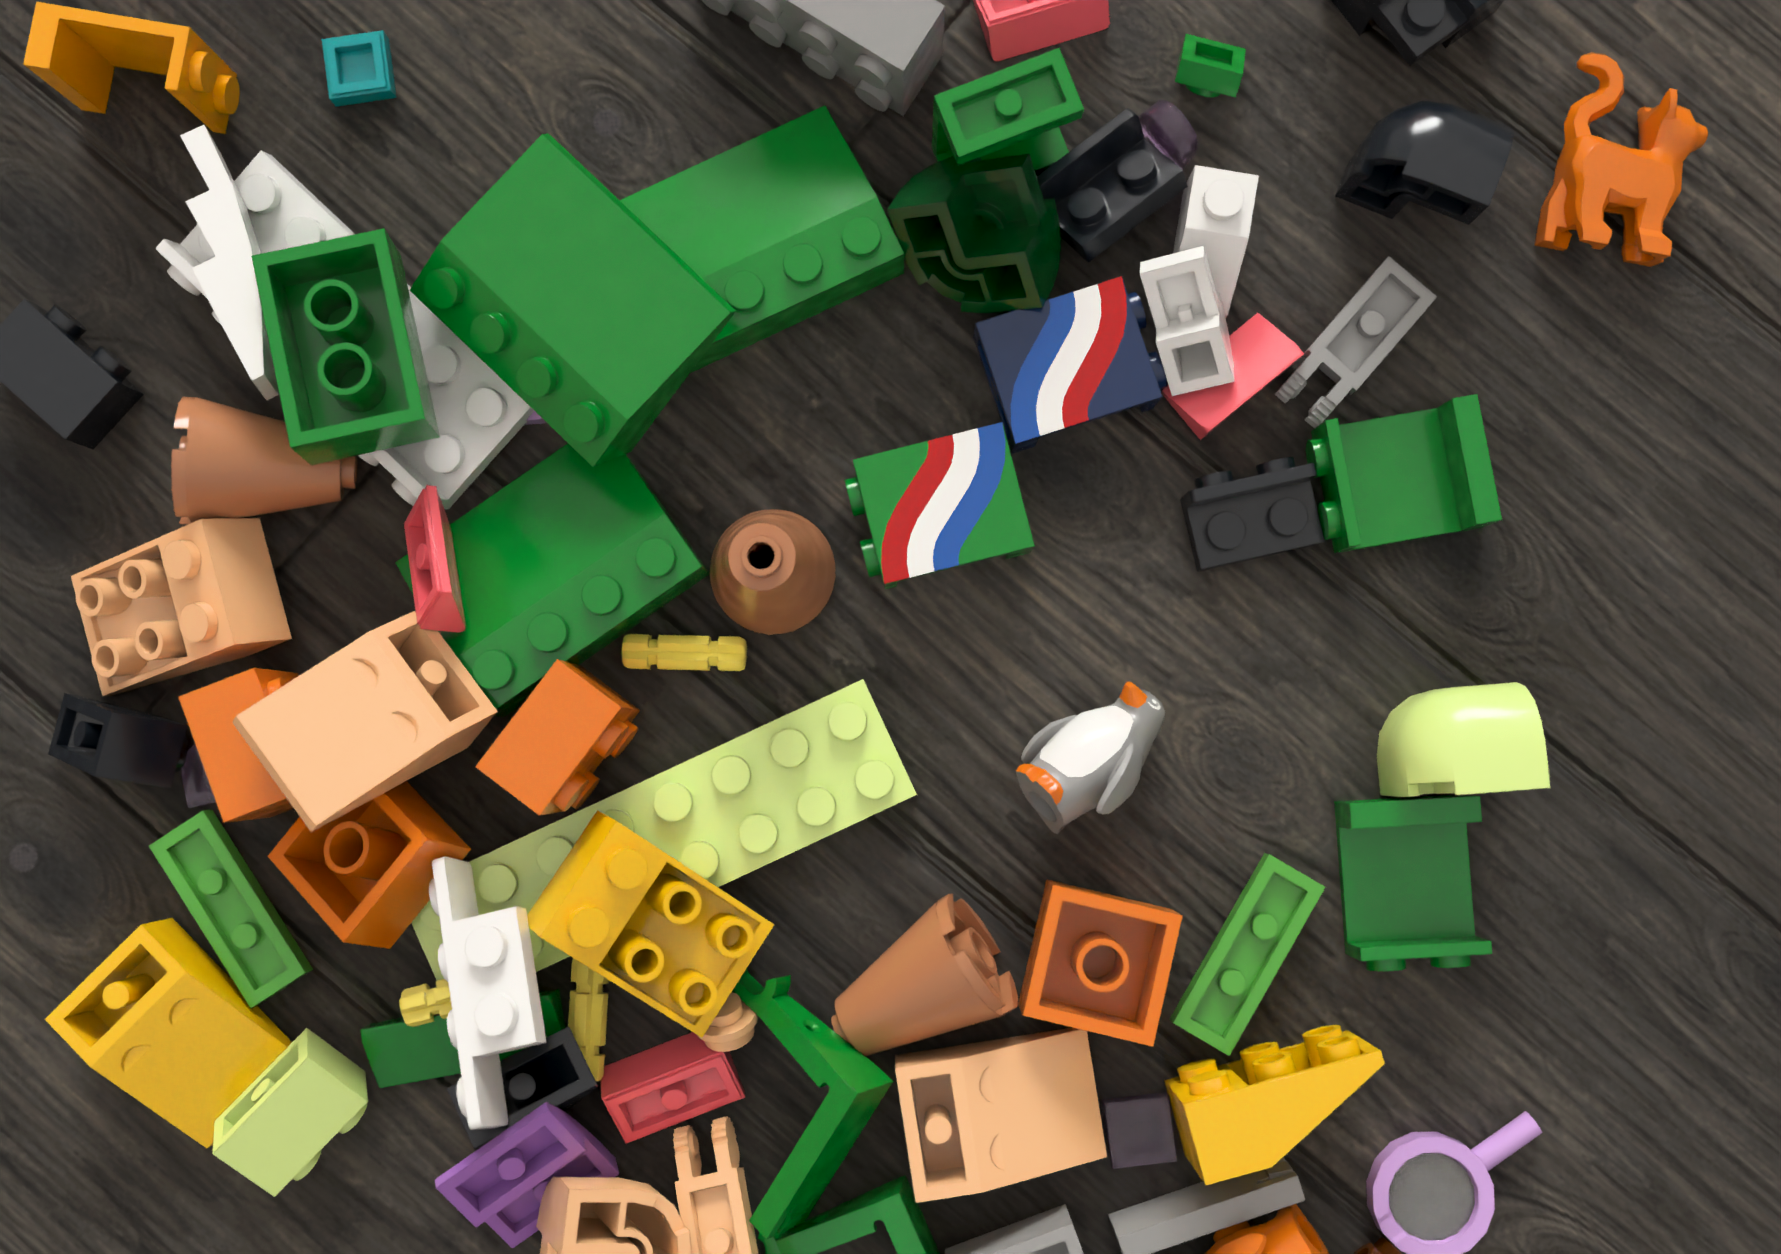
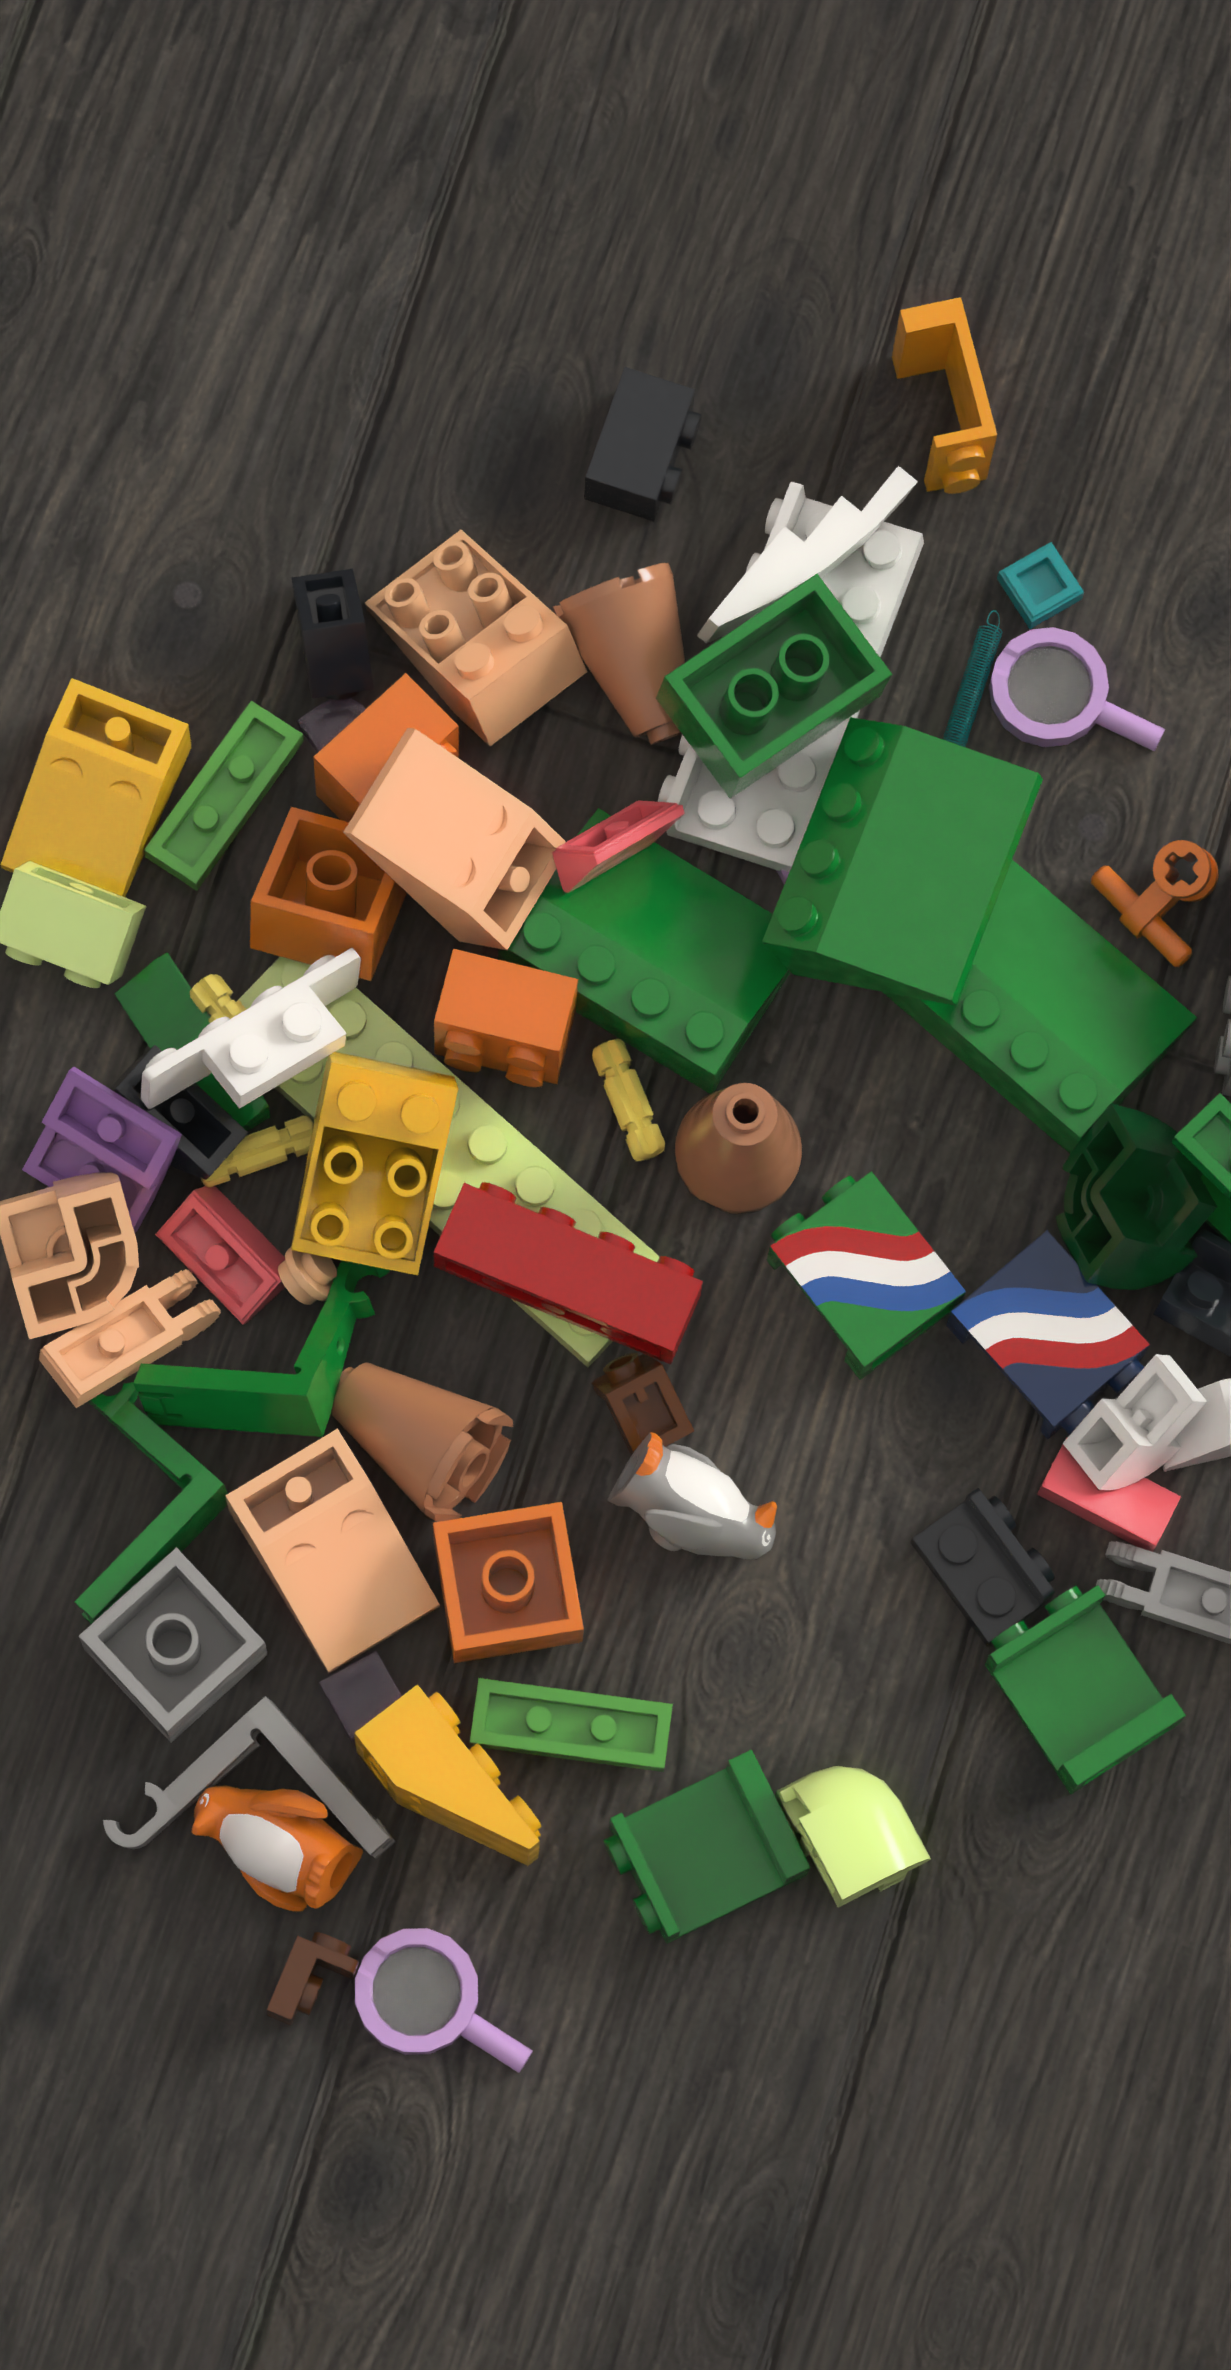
camera: 55 degrees right, 10 degrees down
none -> red brick [434,1182,703,1365]
none -> reddish brown bracket [591,1352,694,1456]
none -> teal piece [943,610,1003,747]
none -> lavender piece [989,627,1165,751]
none -> orange piece [1091,840,1219,967]

